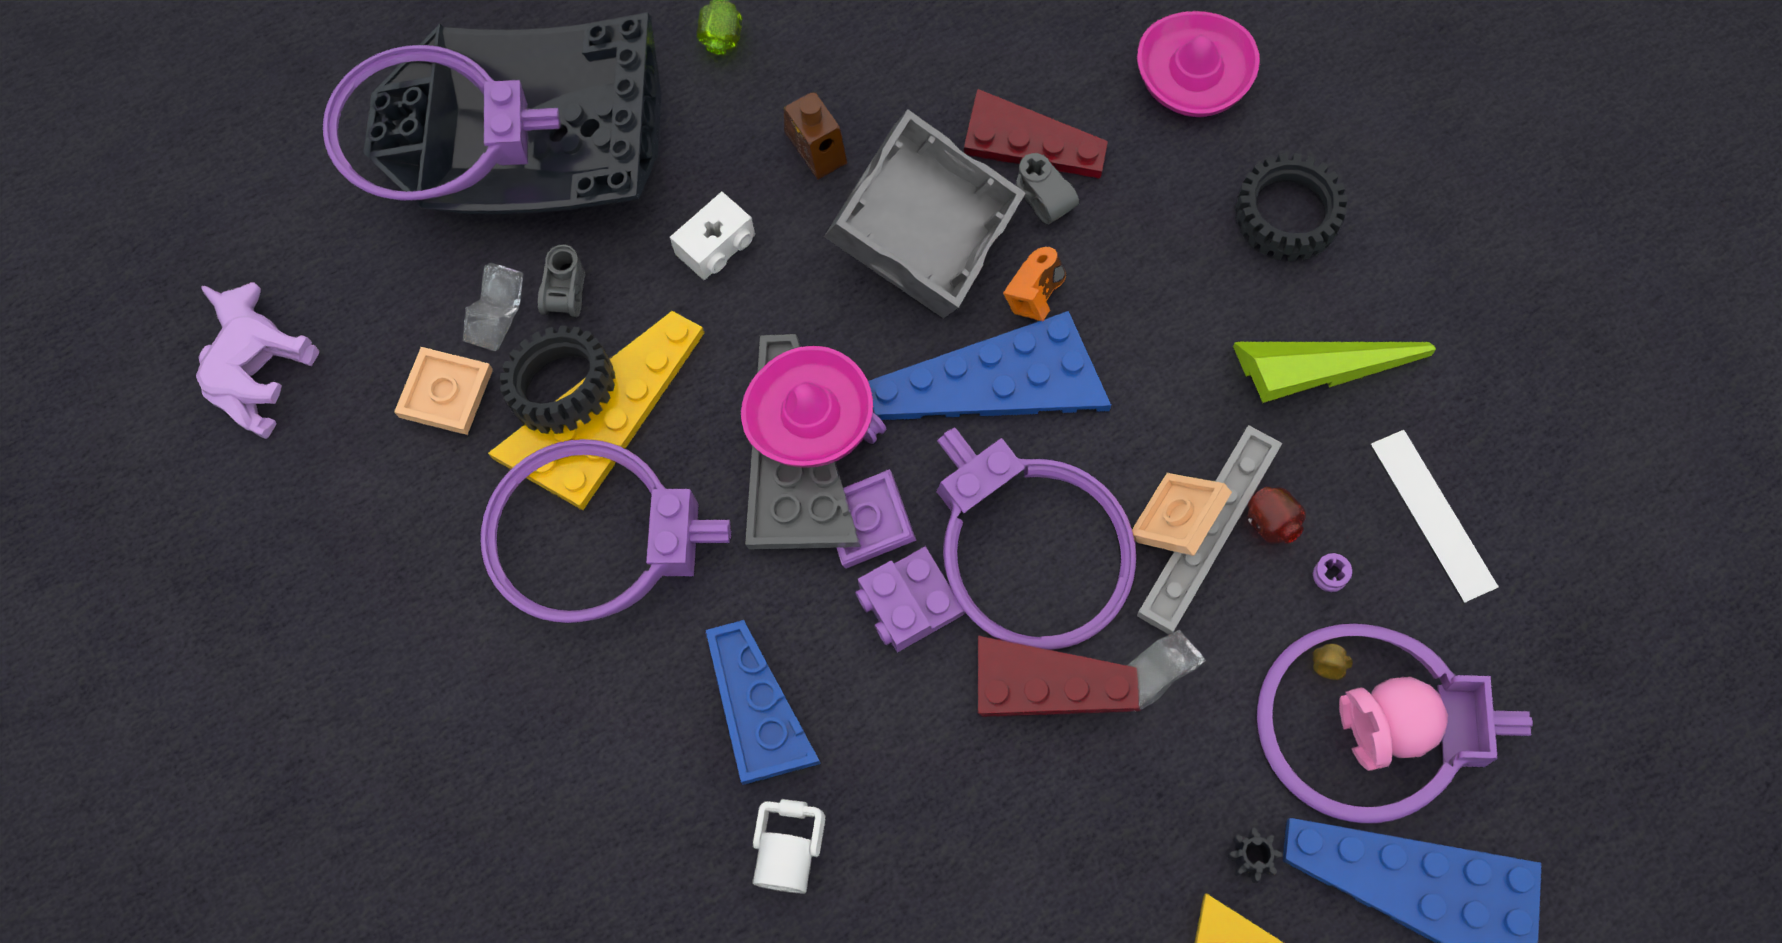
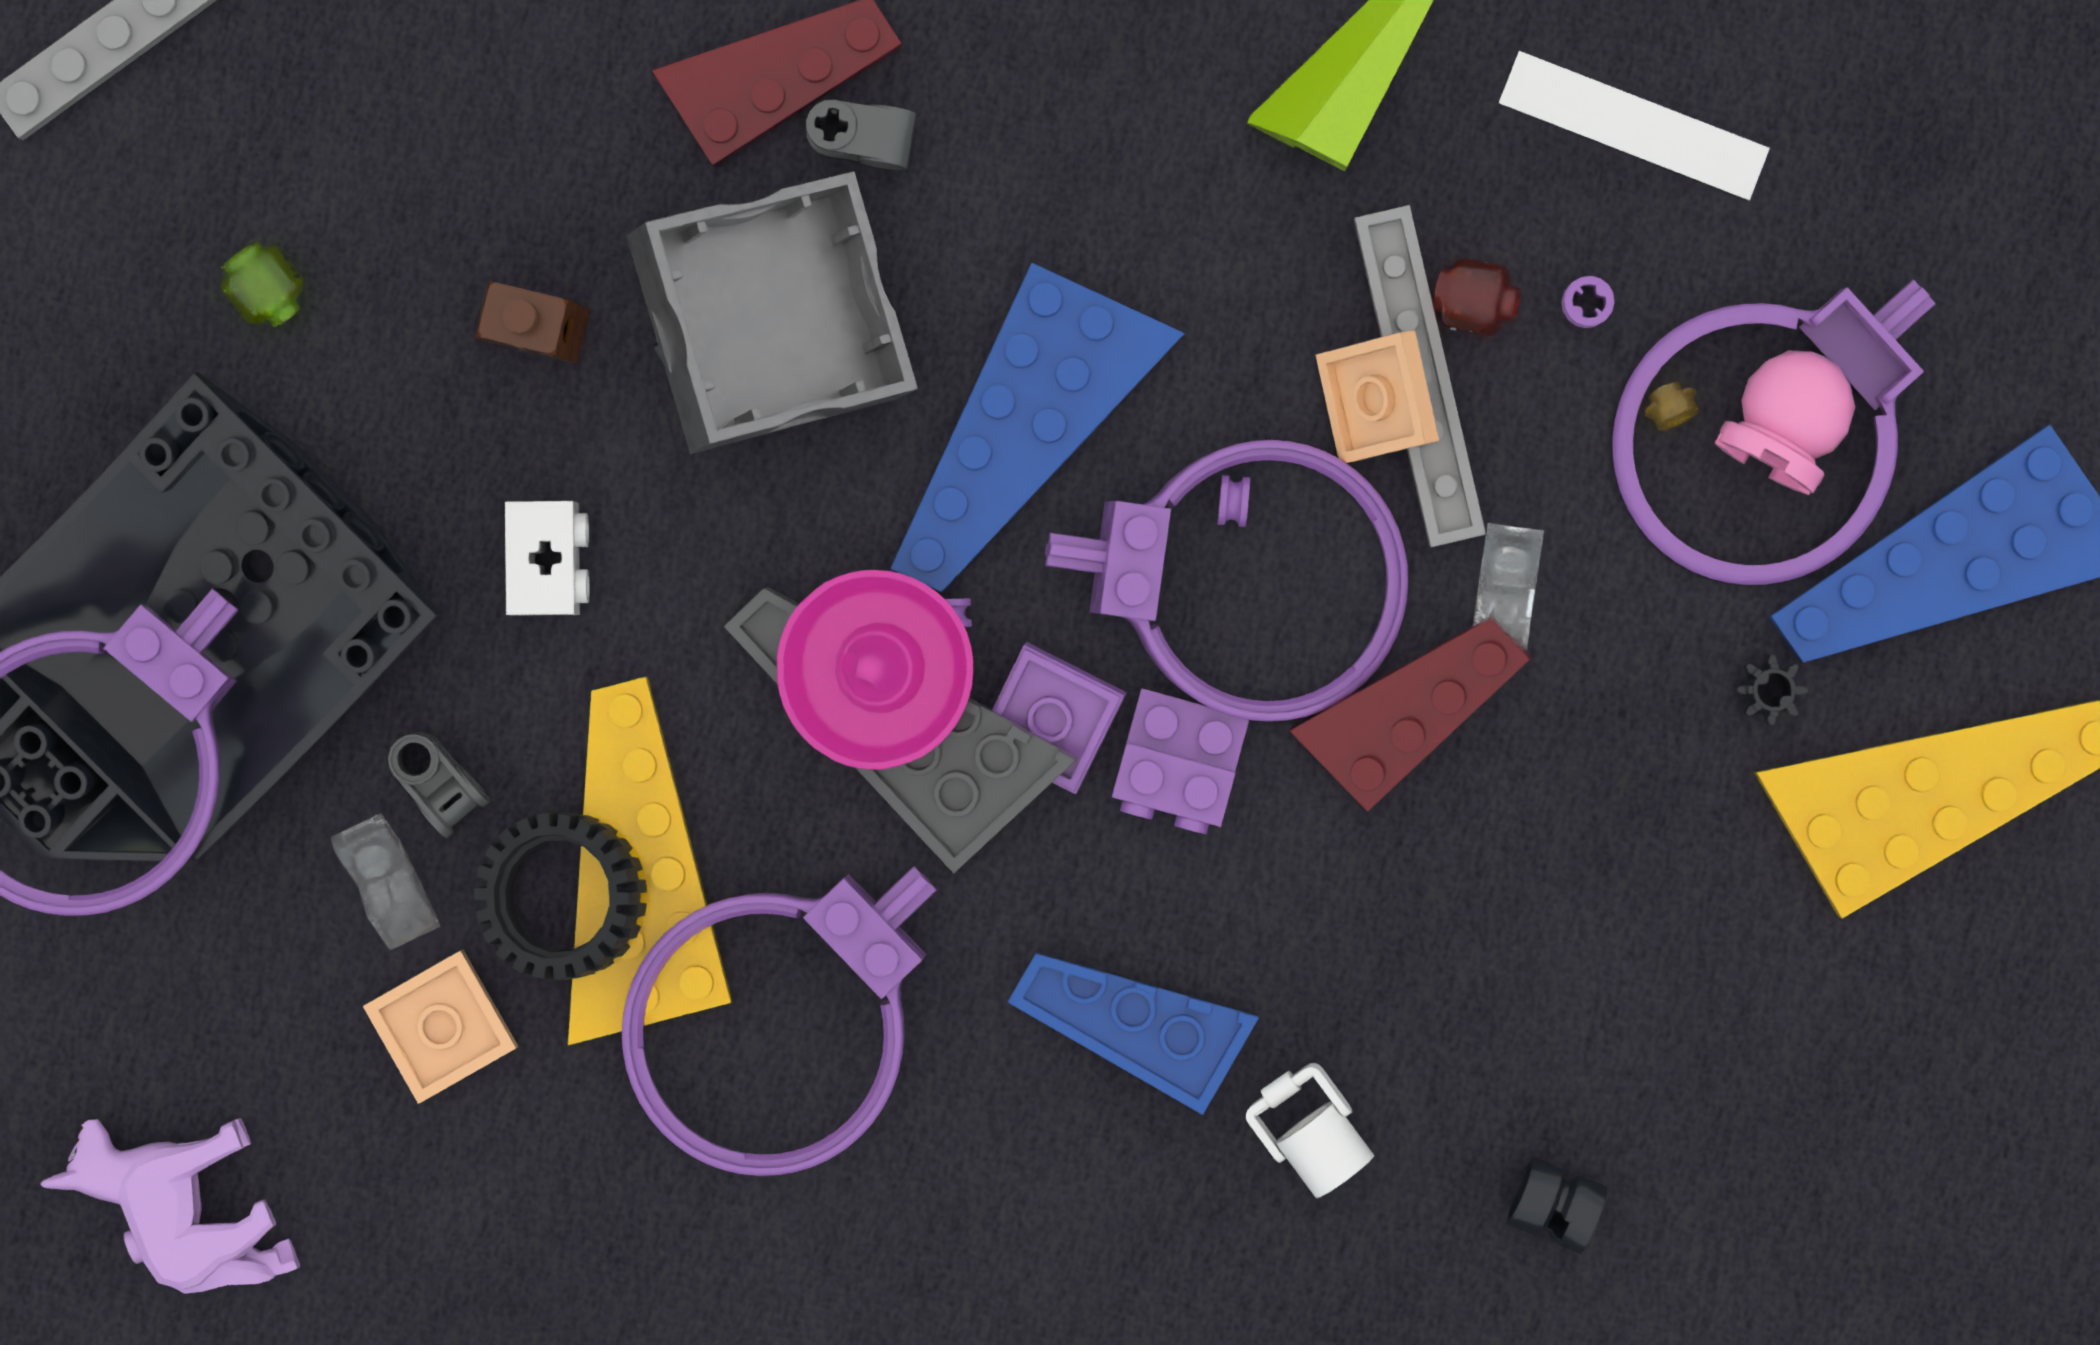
camera: 50 degrees left, 20 degrees up
orange leg [1003,247,1066,321] -> none
none -> medium lavender bush [1217,475,1250,527]

